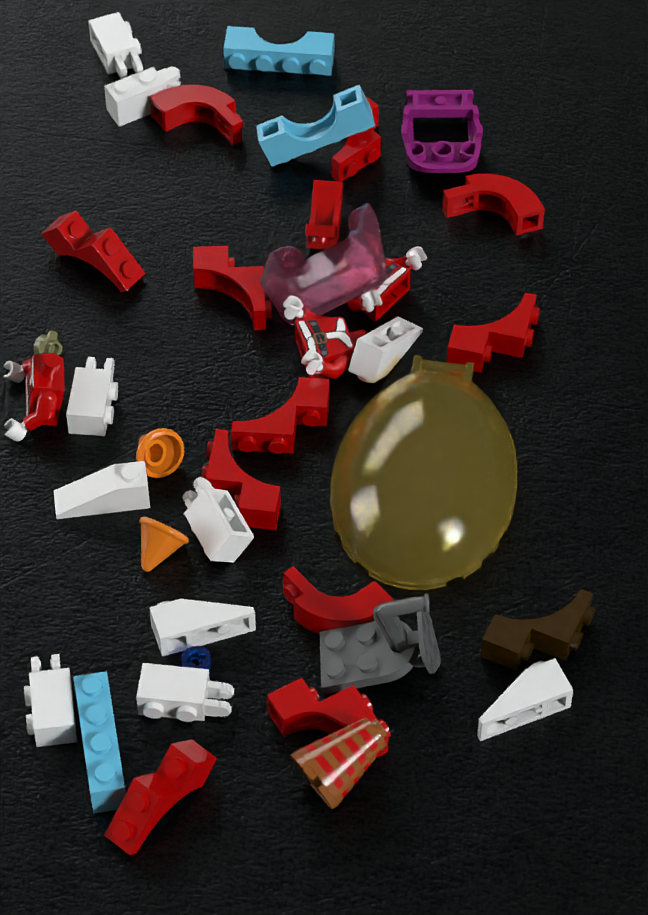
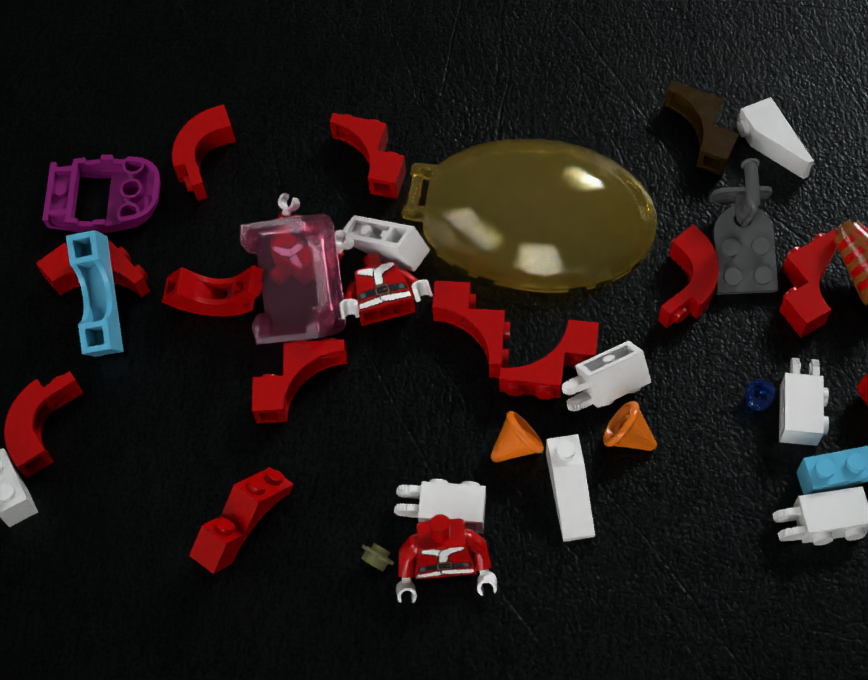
camera: 85 degrees left, 10 degrees up
white slope [149,599,256,657] -> none

